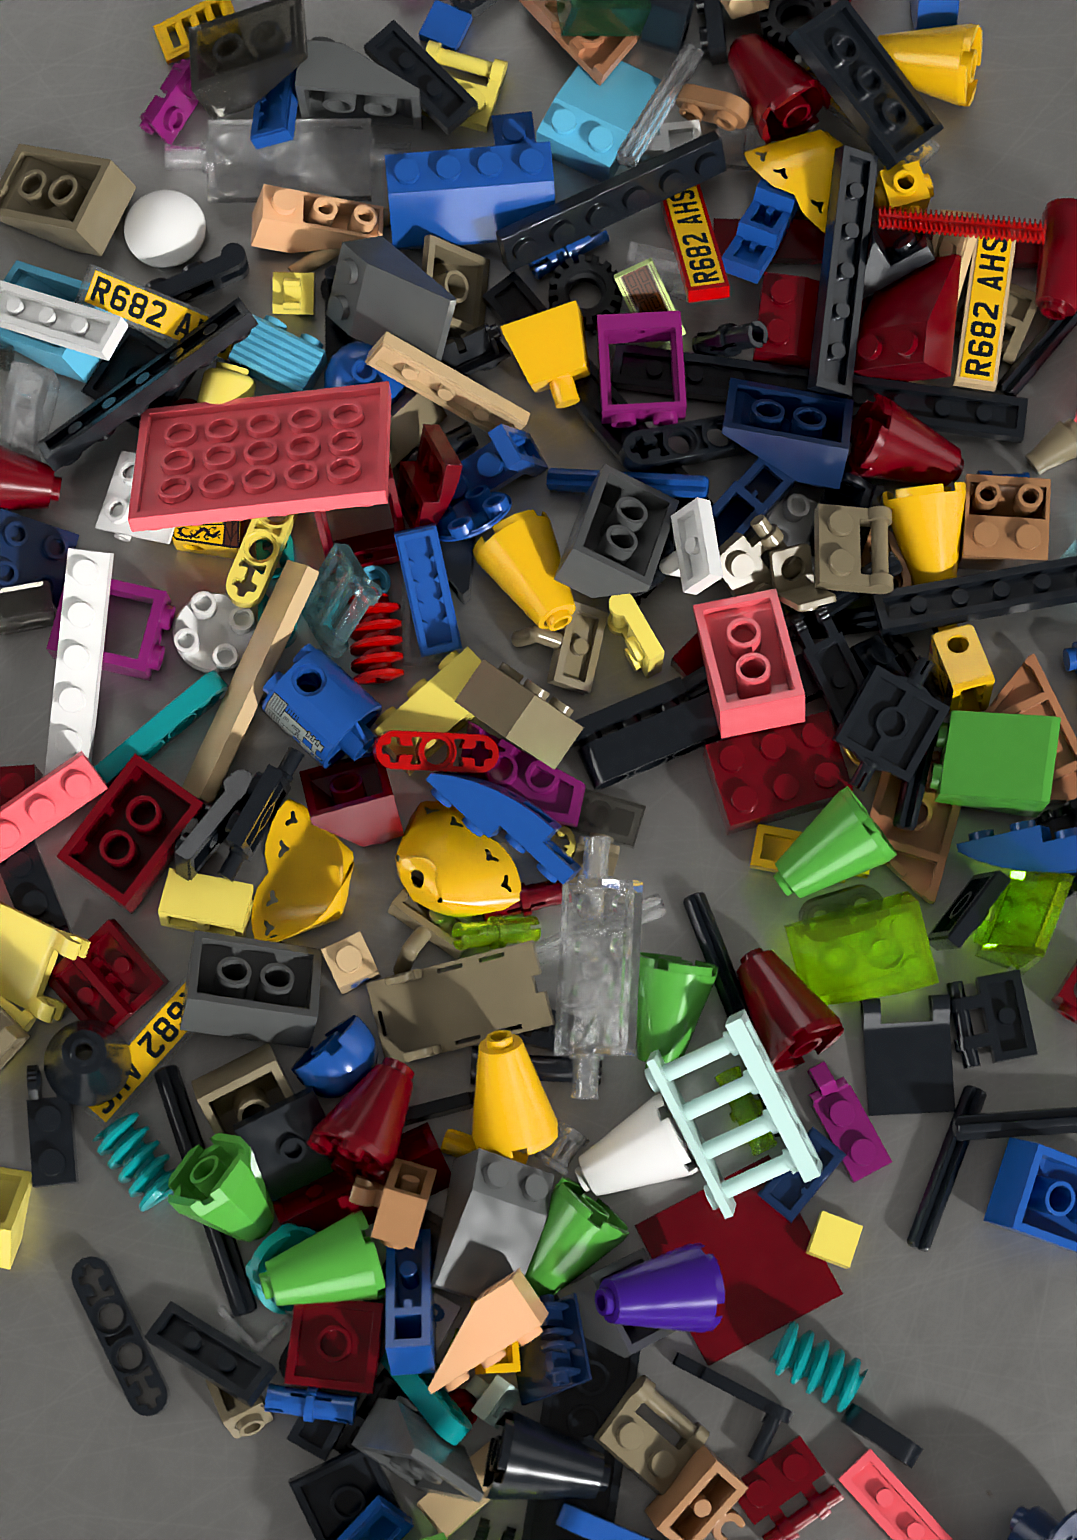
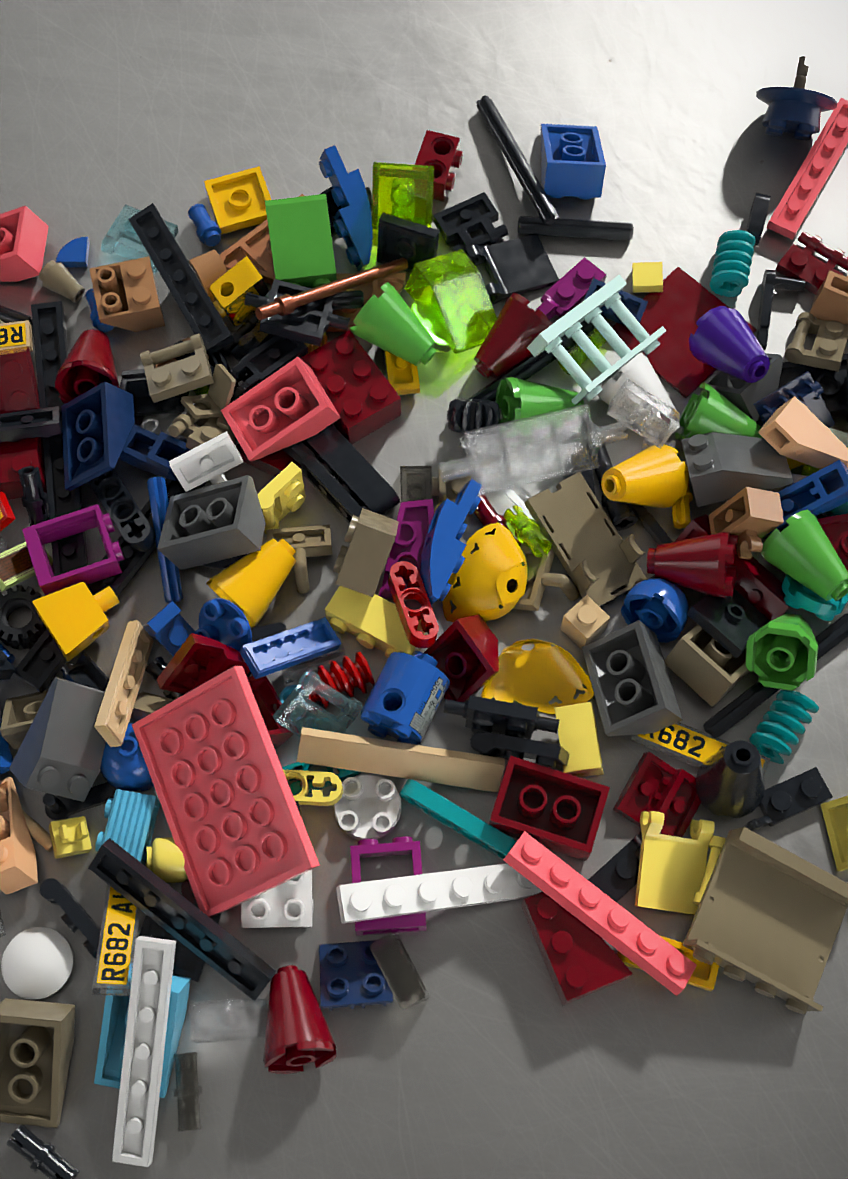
camera: 110 degrees left, 10 degrees down
yellow cone [882,482,966,585] -> none
none -> medium nougat brick [189,249,227,302]
none -> copper bar [255,258,408,320]
none -> black gear [447,398,500,435]
none -> clear brick [607,378,680,449]

